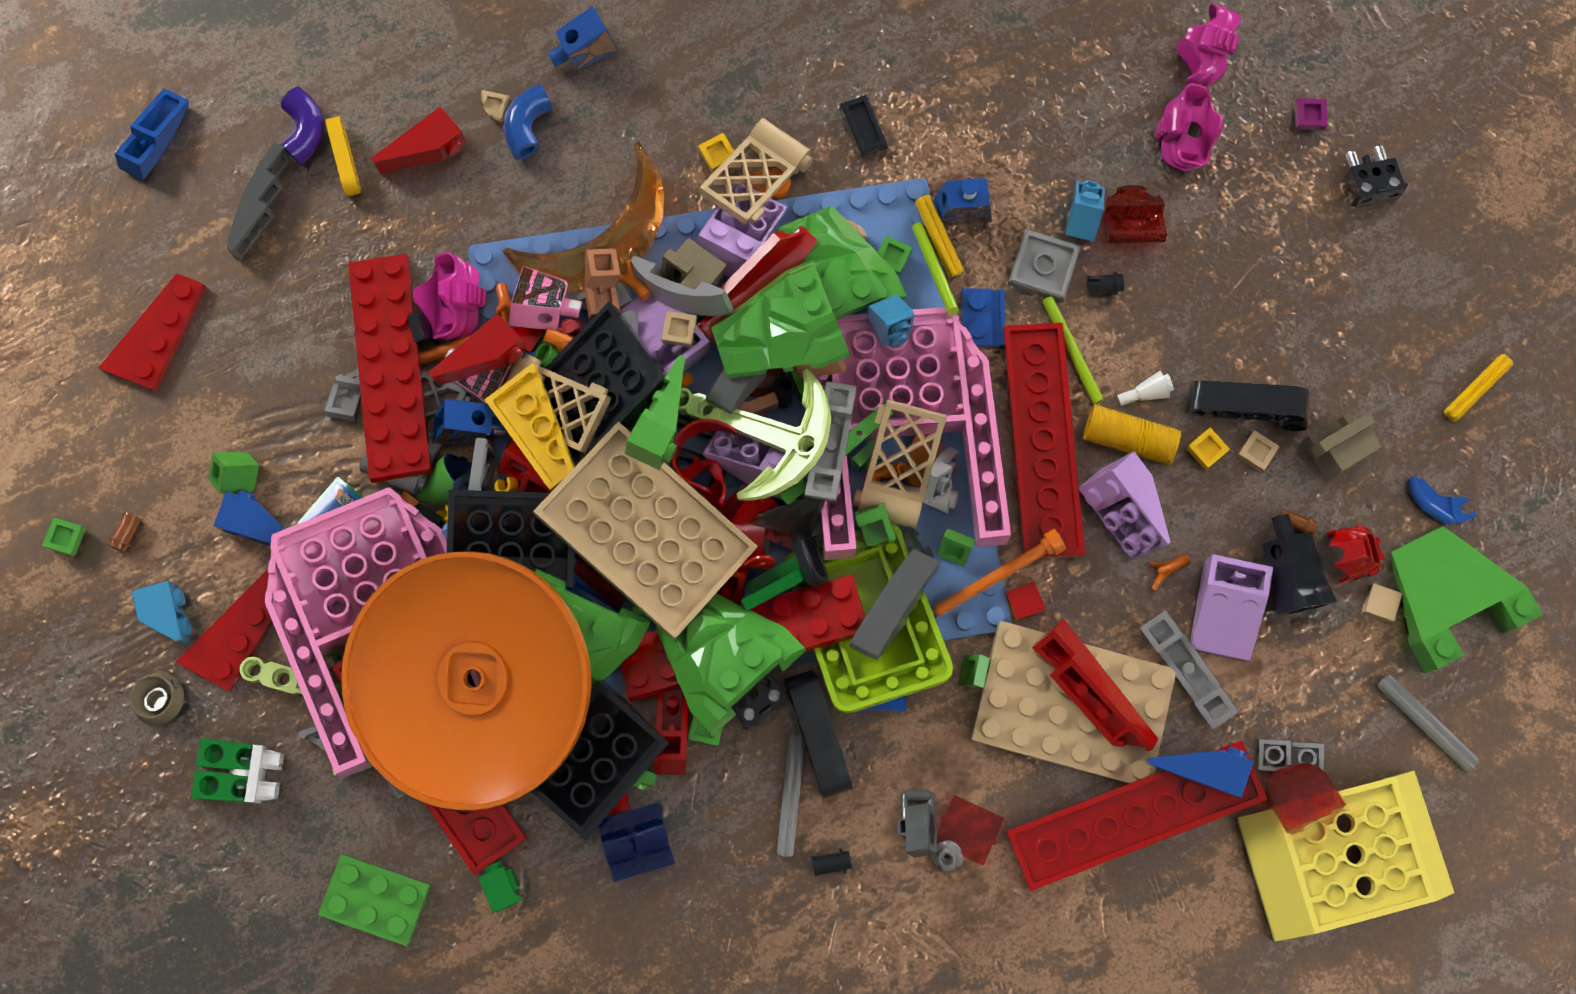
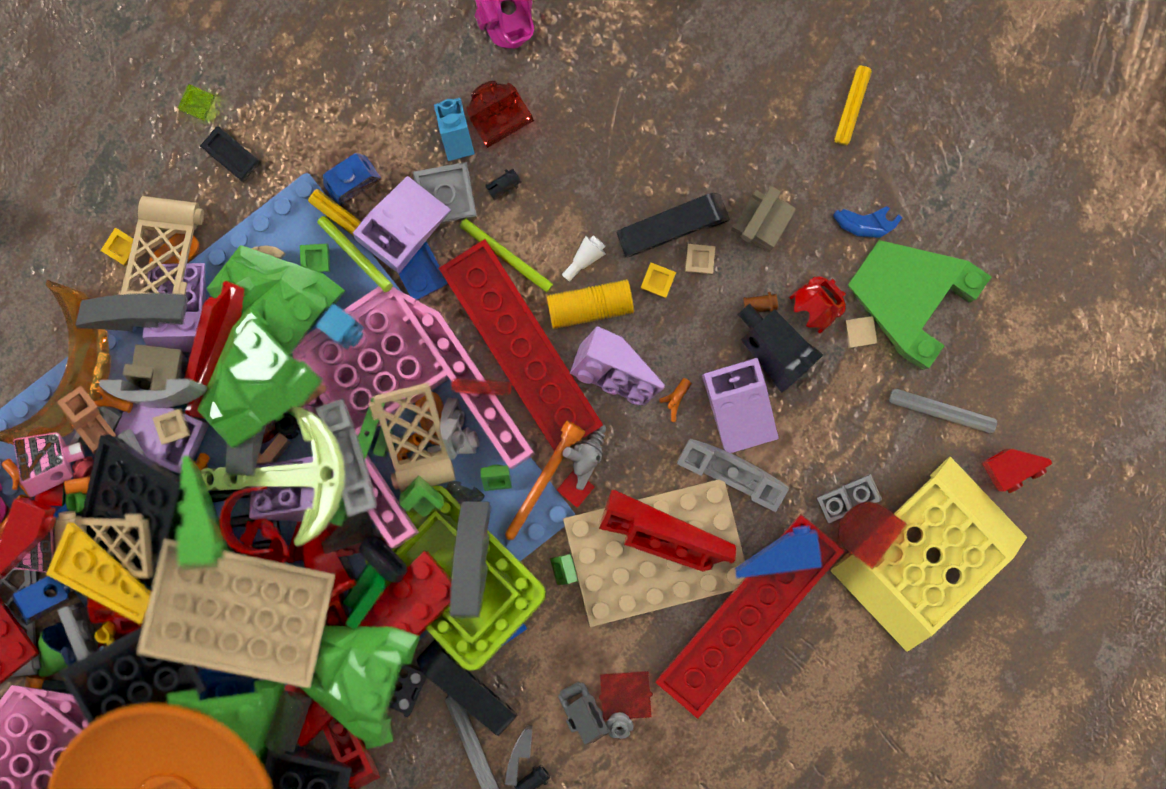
camera: 25 degrees left, 10 degrees up
none -> dark grey slope [76,293,188,332]
none -> clear neon green tile [177,84,215,121]
none -> clear smoke panel [264,690,312,756]
none -> lavender slope [353,176,451,274]
none -> clear red tile [451,379,511,396]
none -> flat silver slope [505,725,533,786]
none -> light grey piece [563,425,606,490]
none -> red slope [982,449,1053,493]

